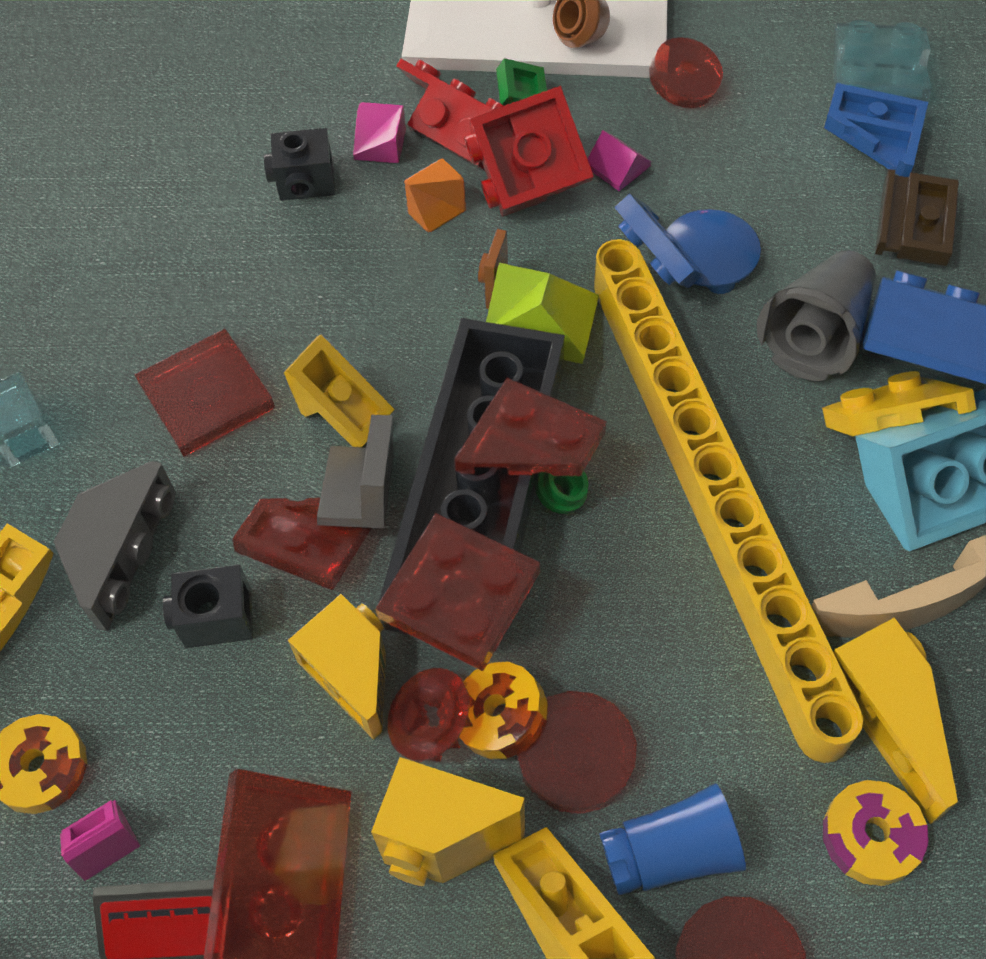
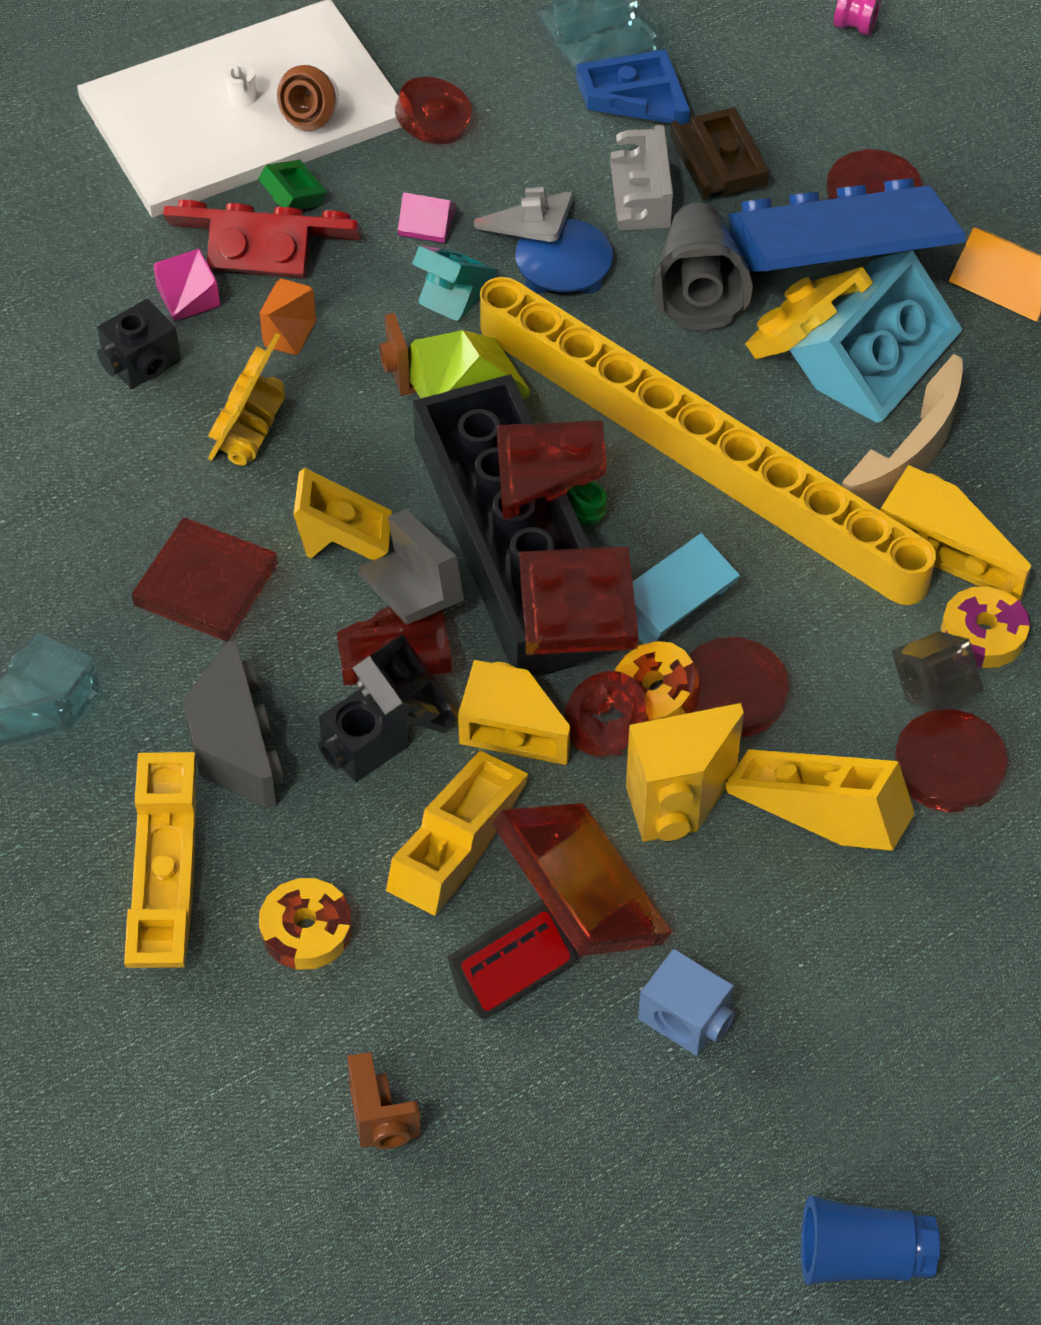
camera: 35 degrees left, 5 degrees down
dark pink slope [60,800,140,881] -> none
red plate [464,85,594,217] -> none
blue plant [599,783,746,895] -> none
wing [614,193,704,288] -> none
none -> yellow hinge [207,333,286,466]
none -> black wing [352,634,459,734]
none -> yellow slope [386,750,528,916]
none -> teal slope [412,246,498,321]
none -> light grey piece [474,187,573,242]
none -> light grey hinge [610,125,673,231]
none -> medium azure hinge [617,533,740,644]
none -> clear smoke brick [891,631,984,710]

